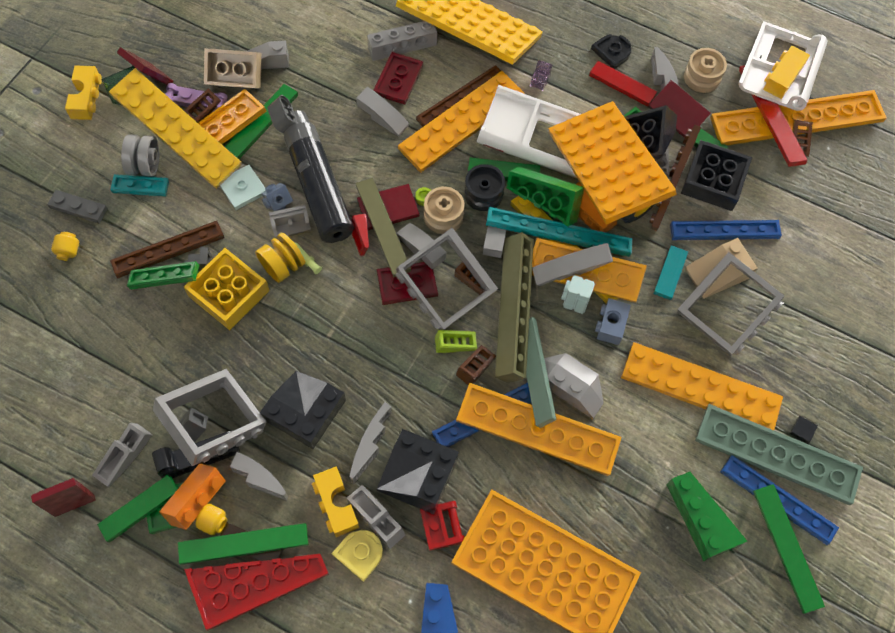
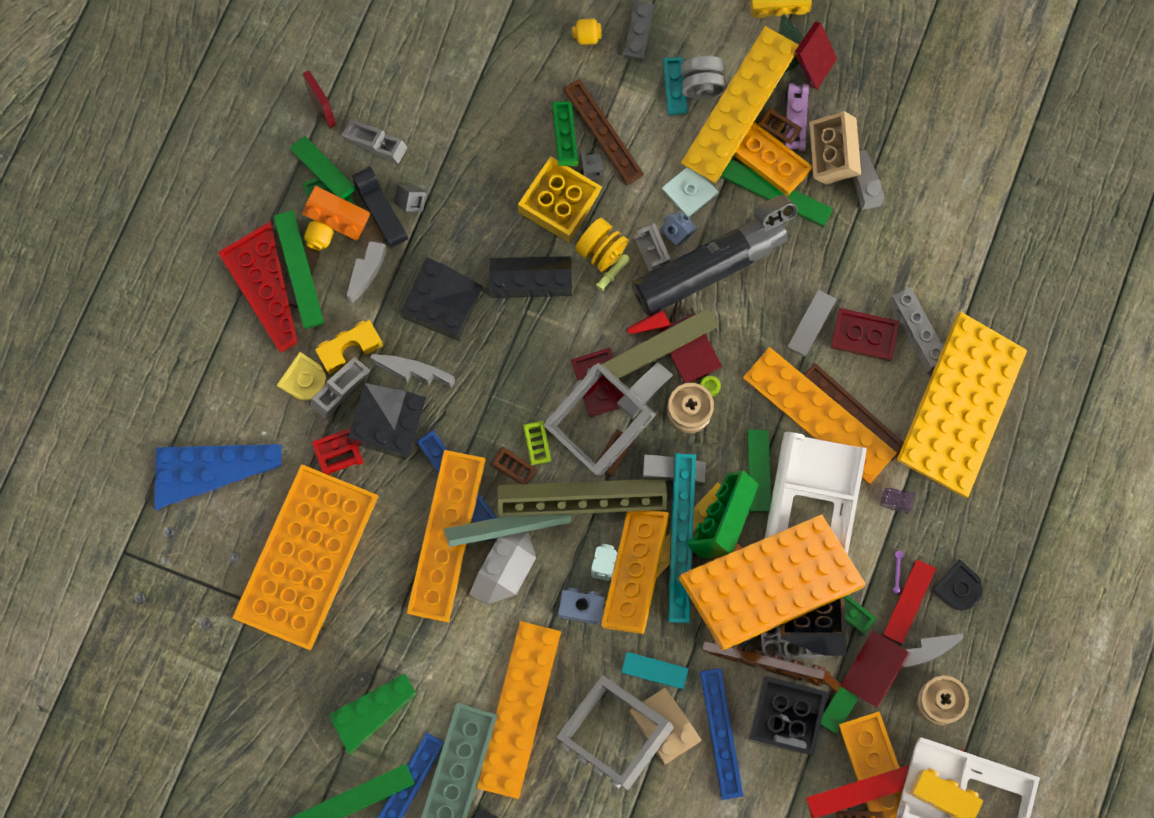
camera: 85 degrees right, 10 degrees up
light grey window [153,369,266,466] -> none
black wheel [464,164,505,211] -> none
light grey slope [532,243,613,286] -> none
none -> black slope [490,256,572,298]
none -> medium lavender hinge [892,551,903,594]

